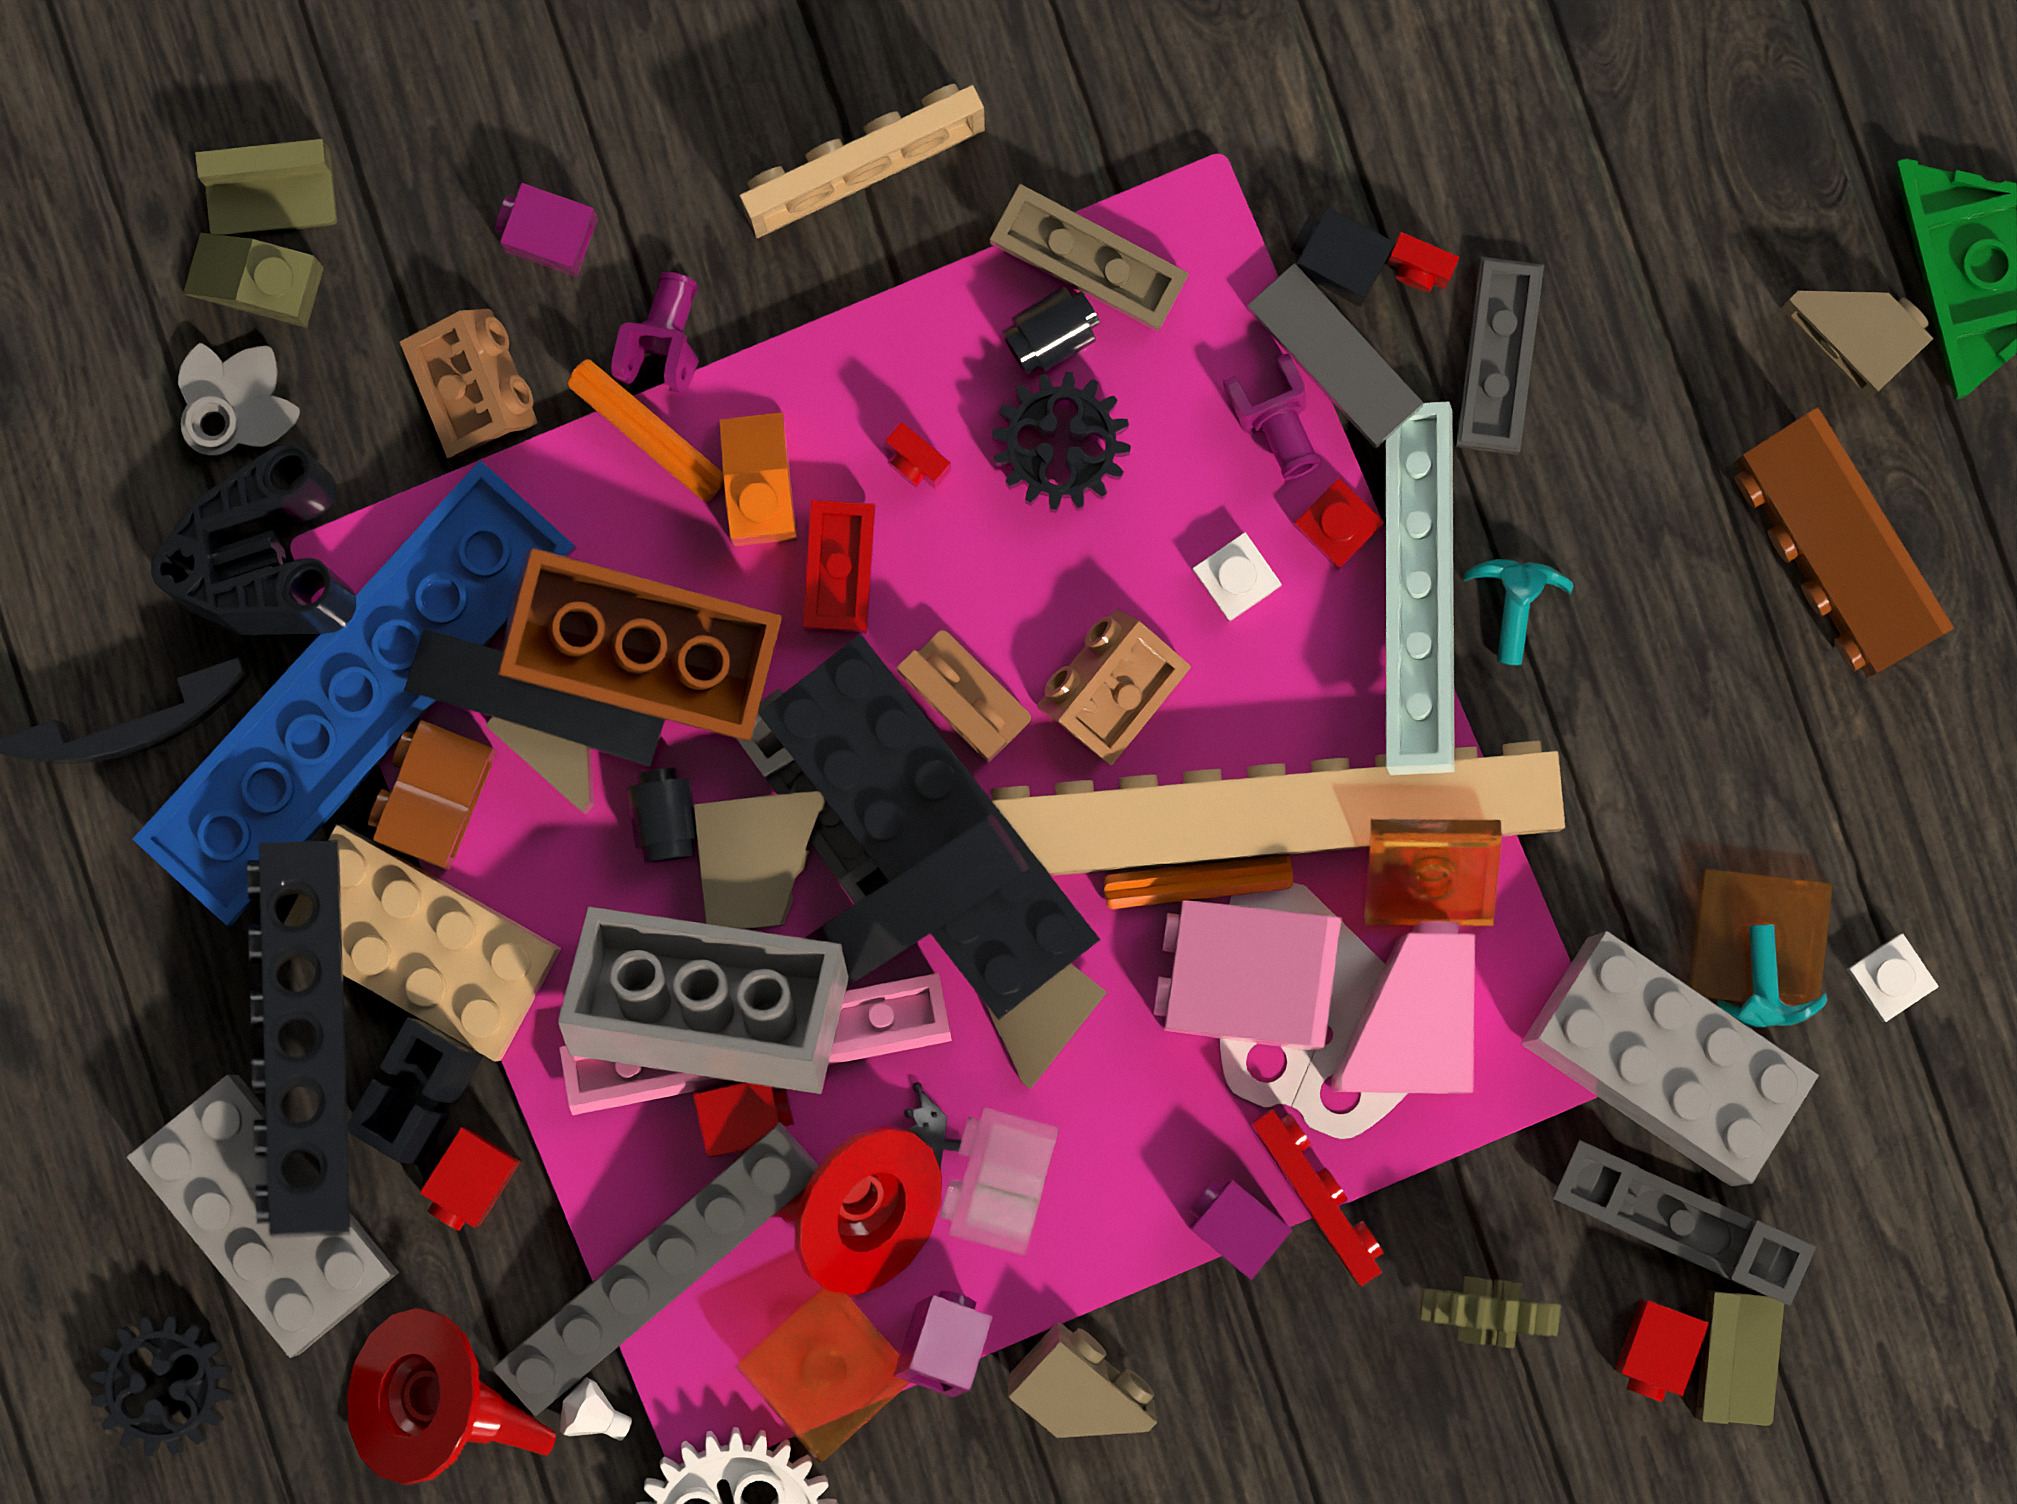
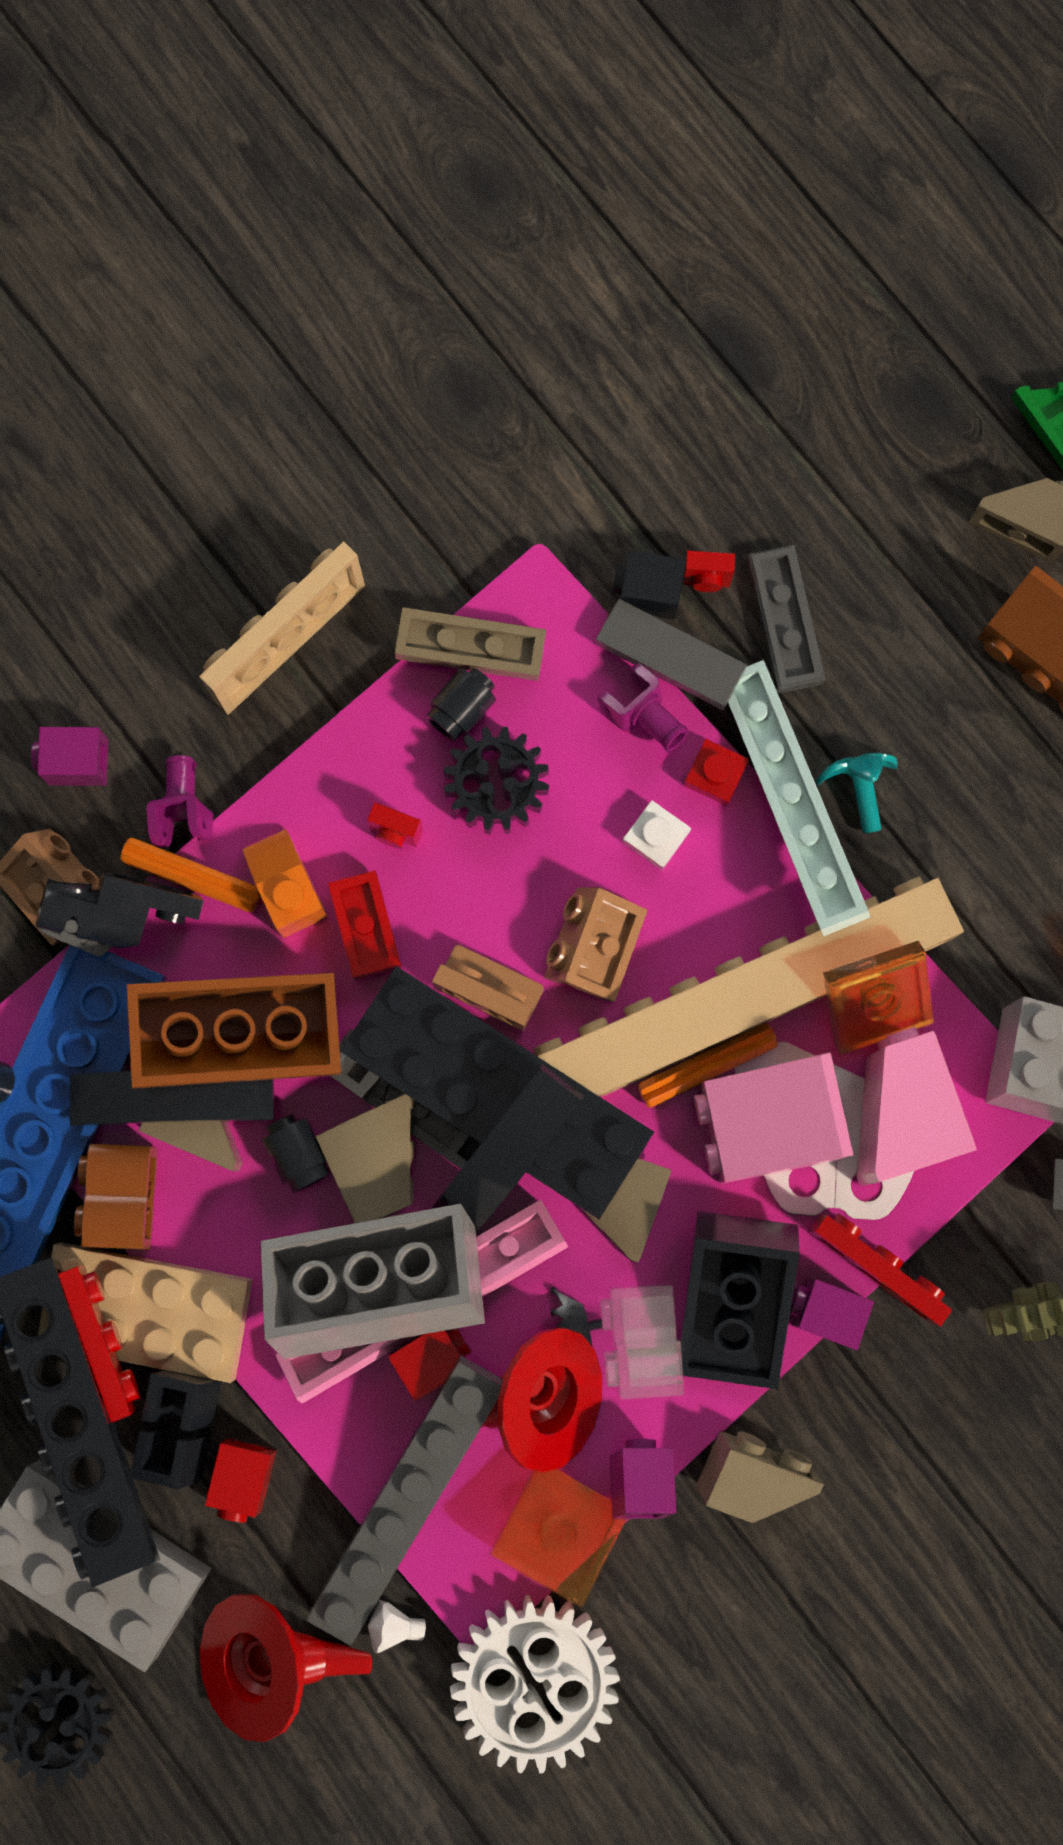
camera: 20 degrees left, 5 degrees down
none -> black plate [36,869,204,956]
none -> red plate [58,1264,140,1423]
none -> black slope [676,1211,800,1390]

